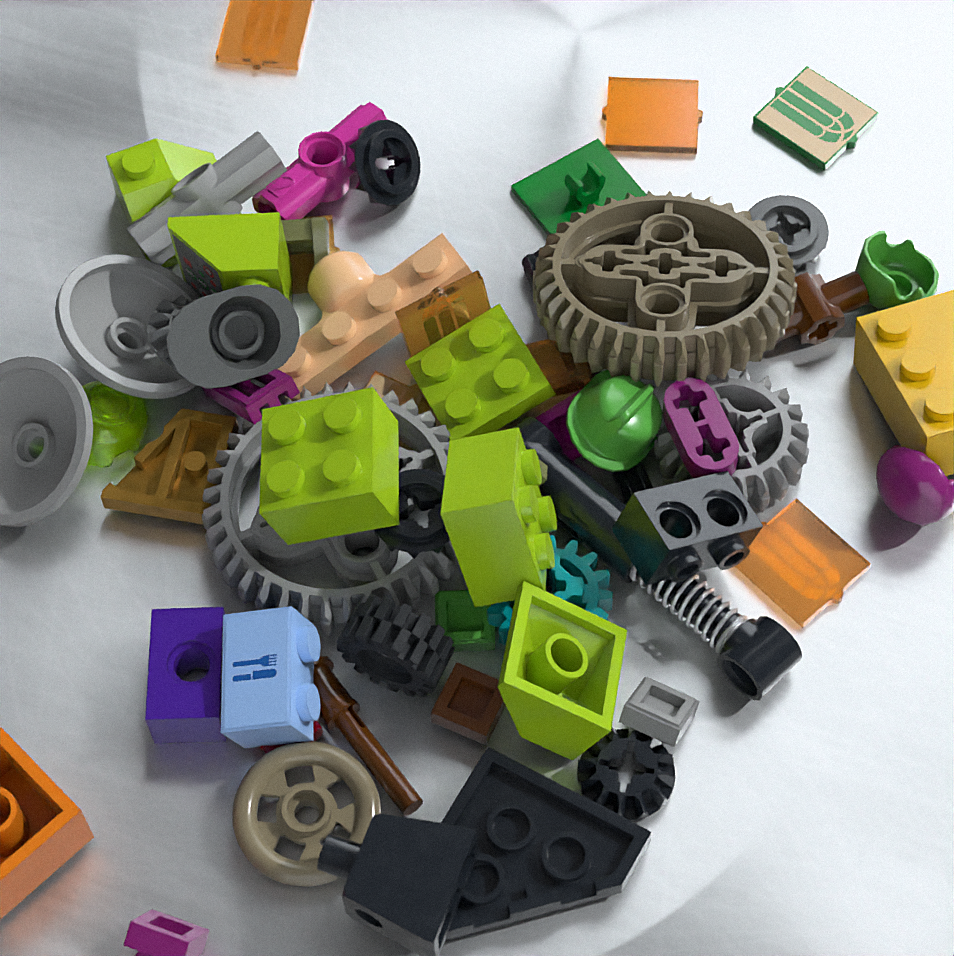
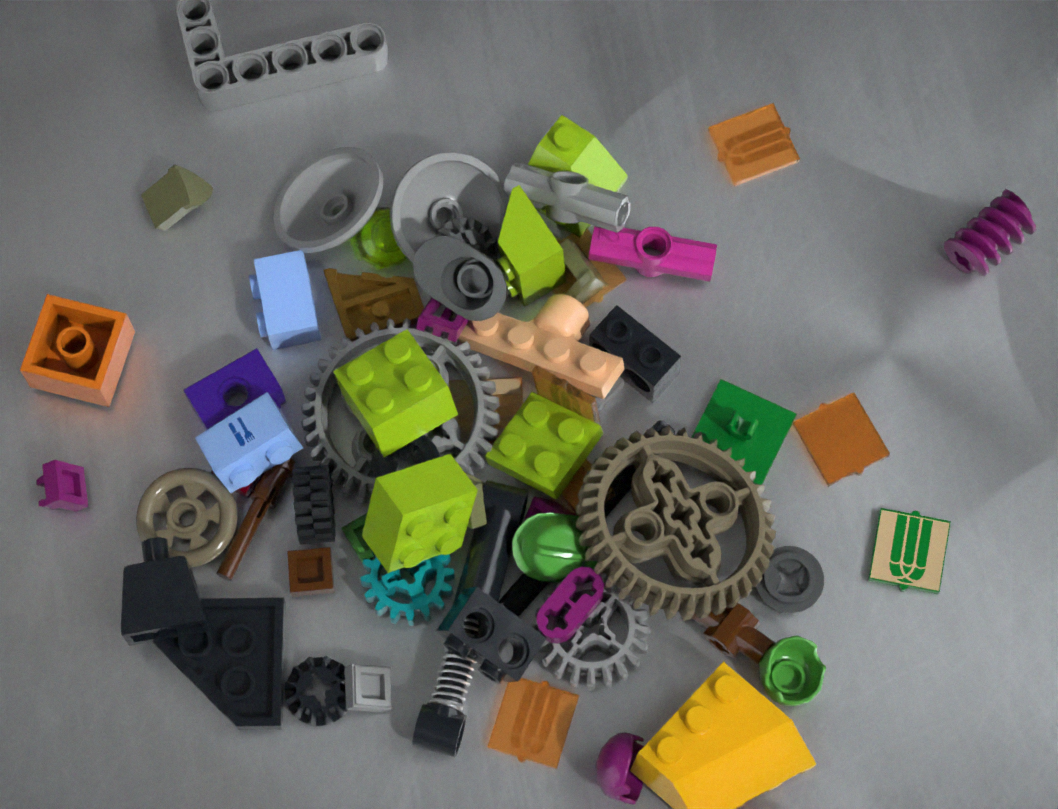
camera: 60 degrees right, 10 degrees up
black gear [348,120,421,206] -> none
lime slope [497,581,627,761] -> none
none -> light blue brick [249,250,321,350]
none -> black brick [589,305,681,403]

